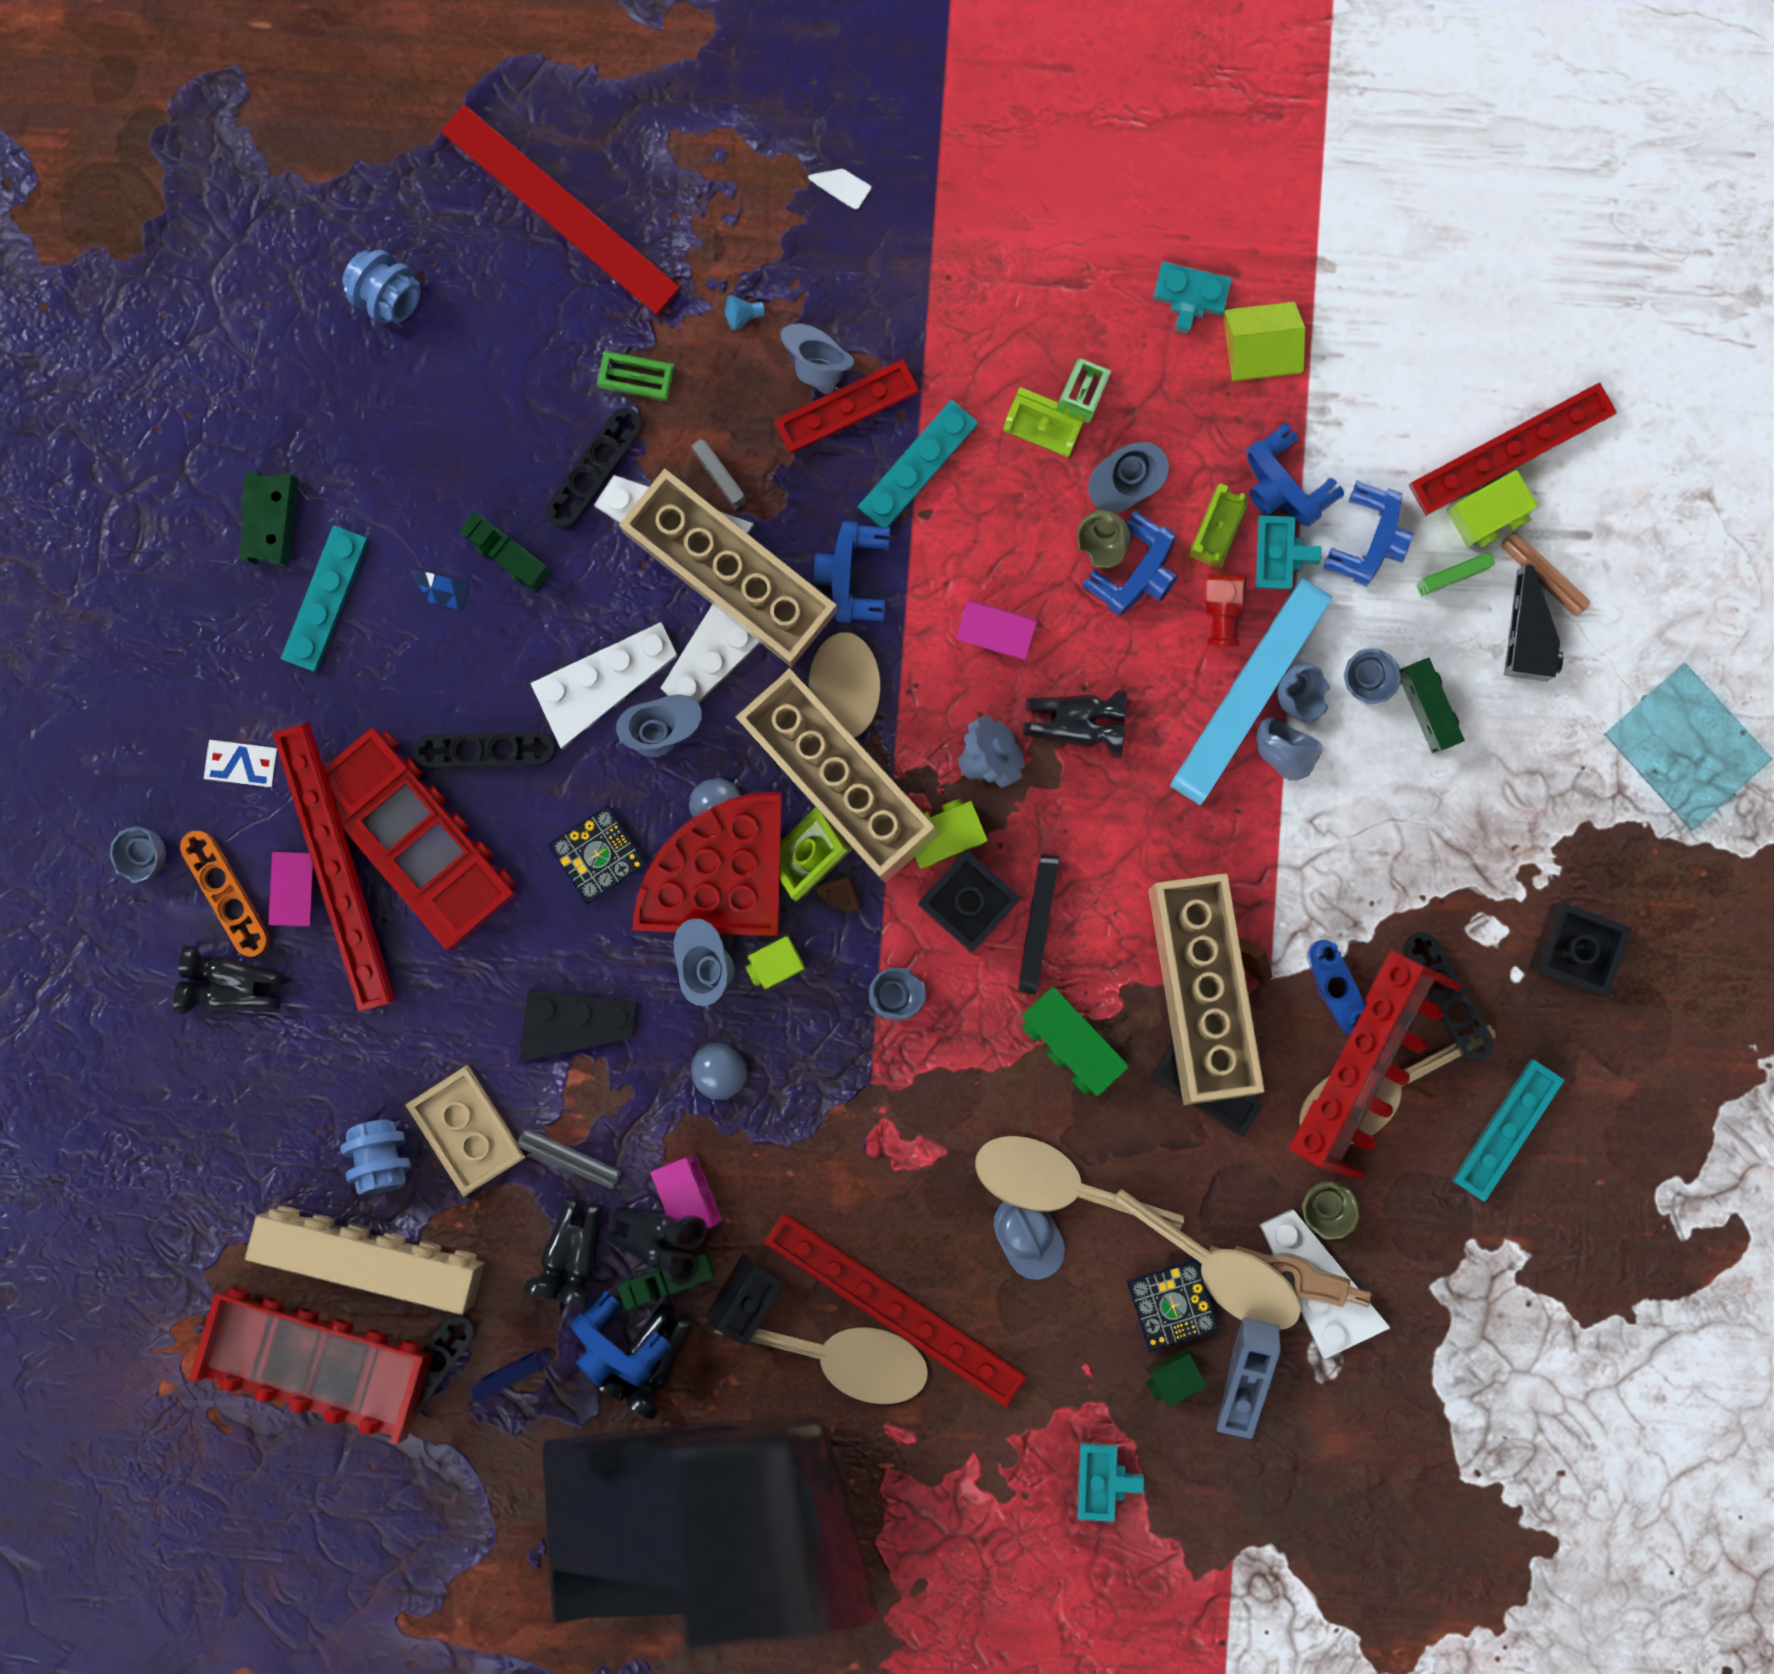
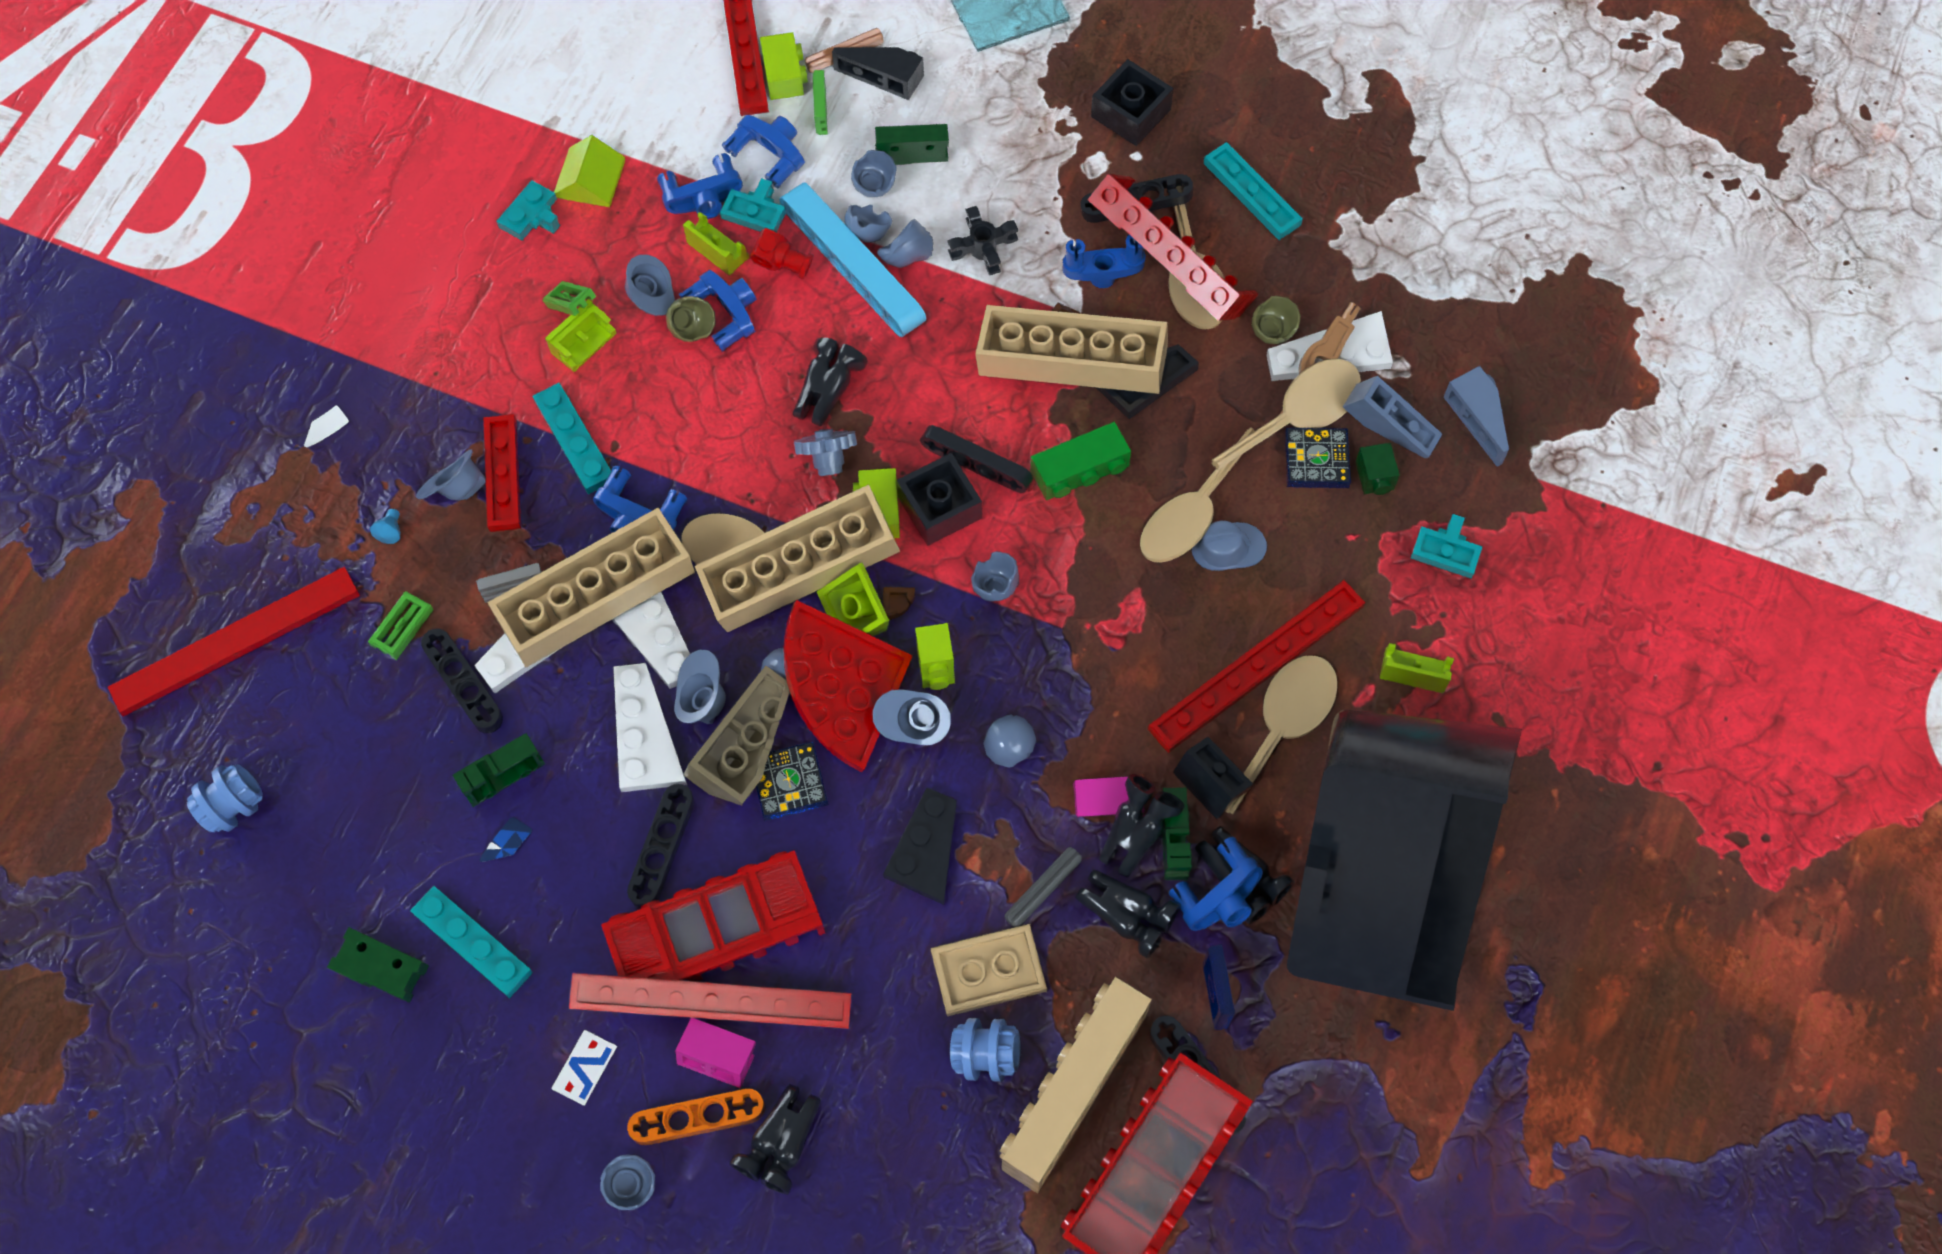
camera: 70 degrees left, 20 degrees down
dark pink hinge [956,599,1037,660] -> none
none -> dark tan wedge [683,665,790,806]
none -> black pin [947,206,1018,276]
none -> lime hinge [1380,643,1454,693]
none -> sand blue slope [1444,366,1509,467]

